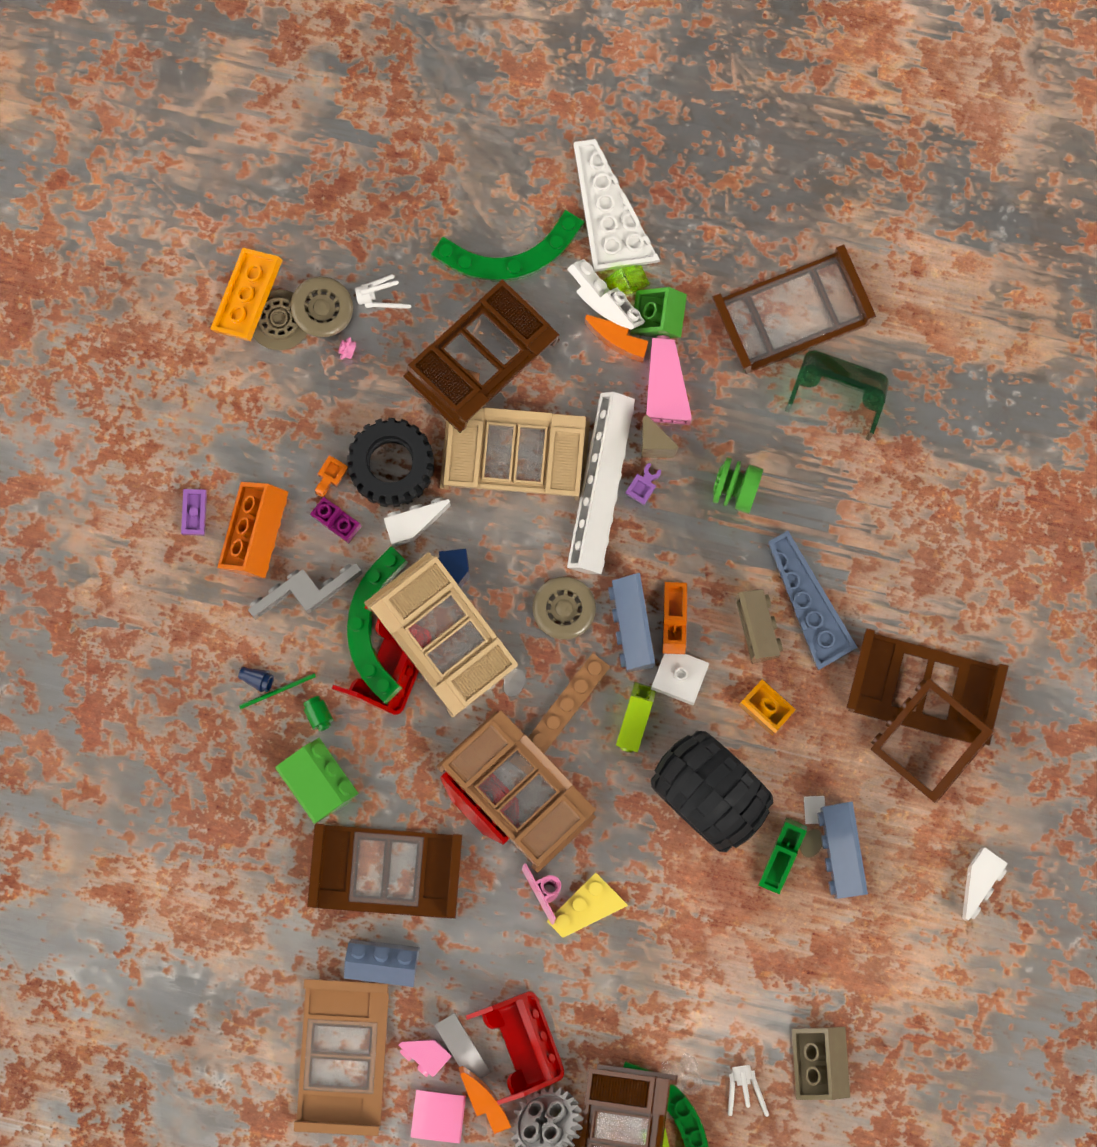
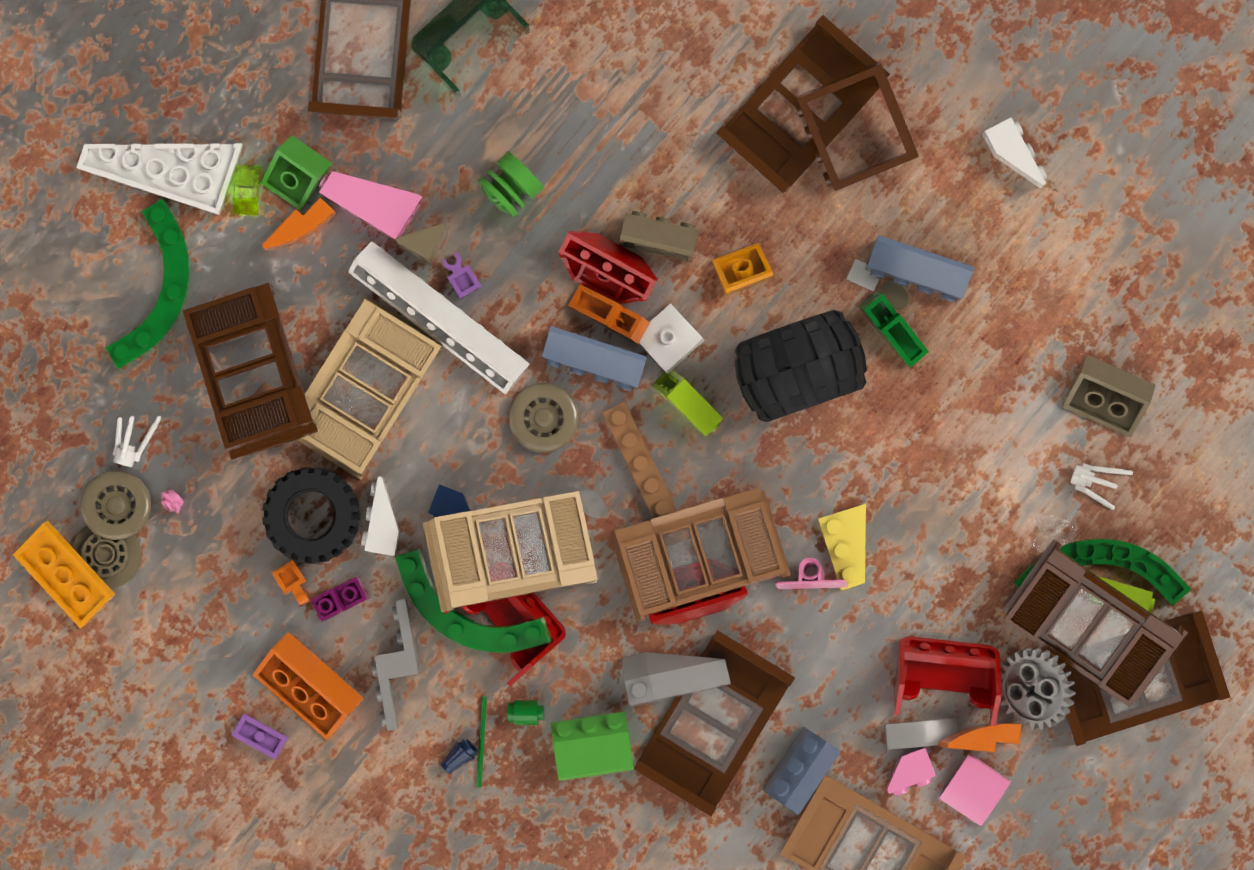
camera: 65 degrees left, 5 degrees up
white slope [567,259,645,330] -> none
sand blue wing [768,531,858,670] -> none
none -> red wedge [558,231,658,304]
none -> light grey wedge [622,652,731,707]

